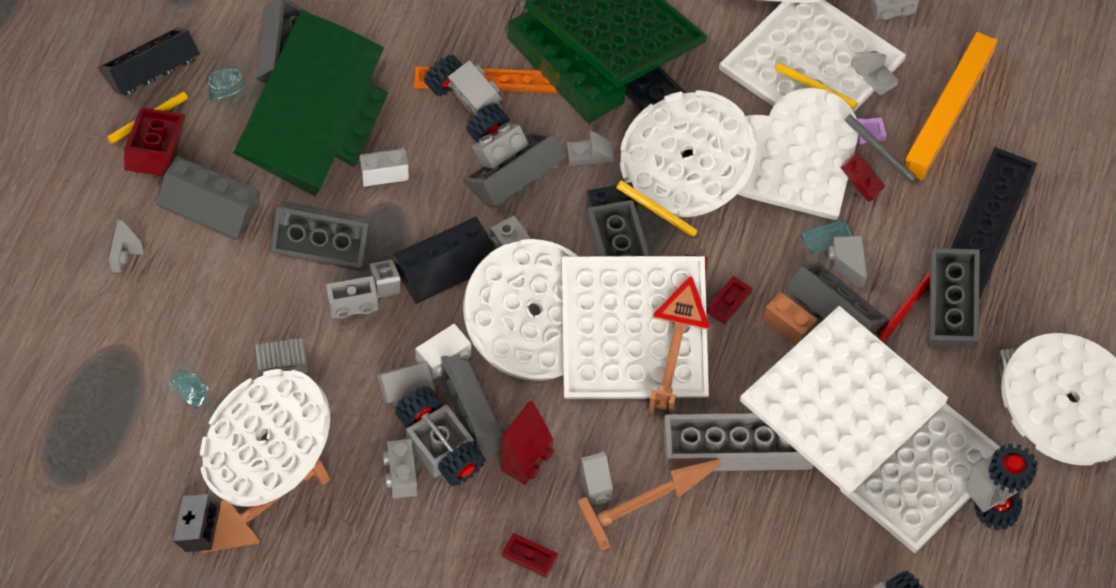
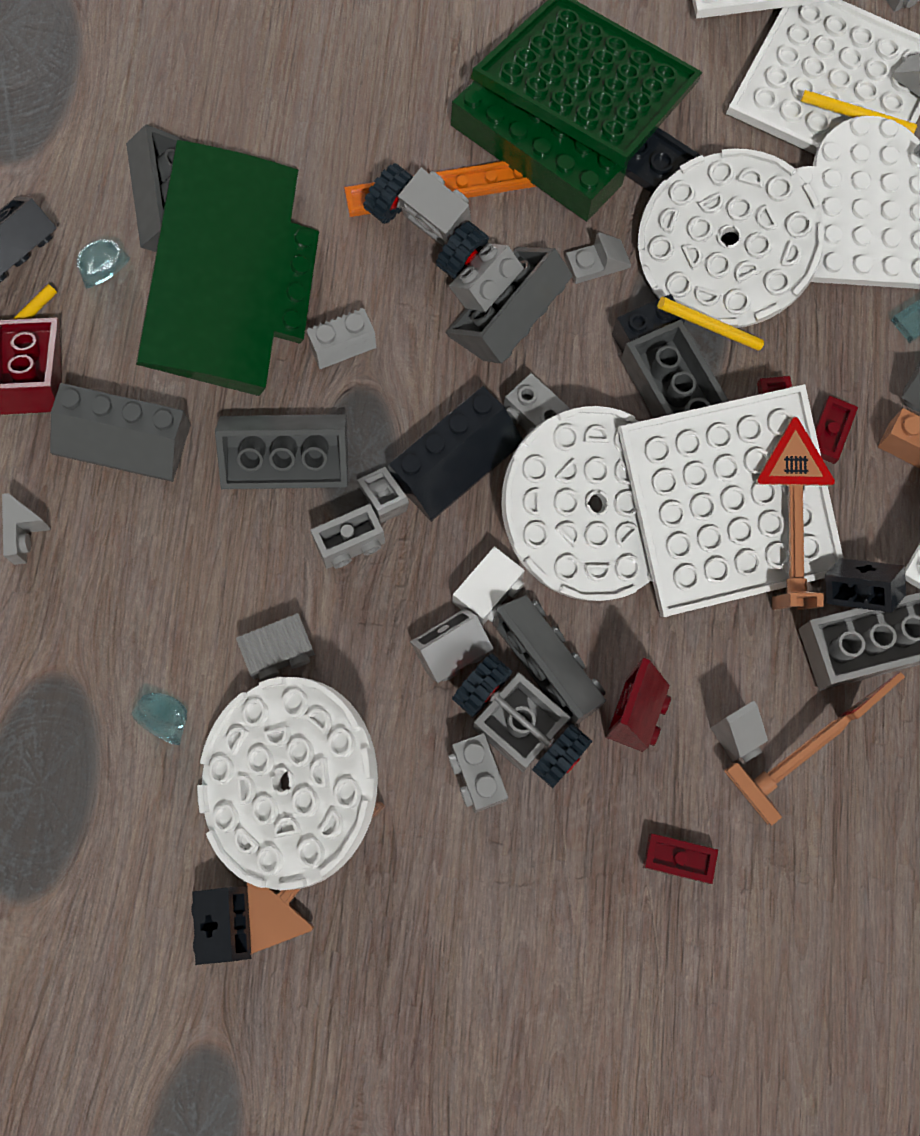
camera: 15 degrees left, 15 degrees up
none -> black brick [825,558,906,613]

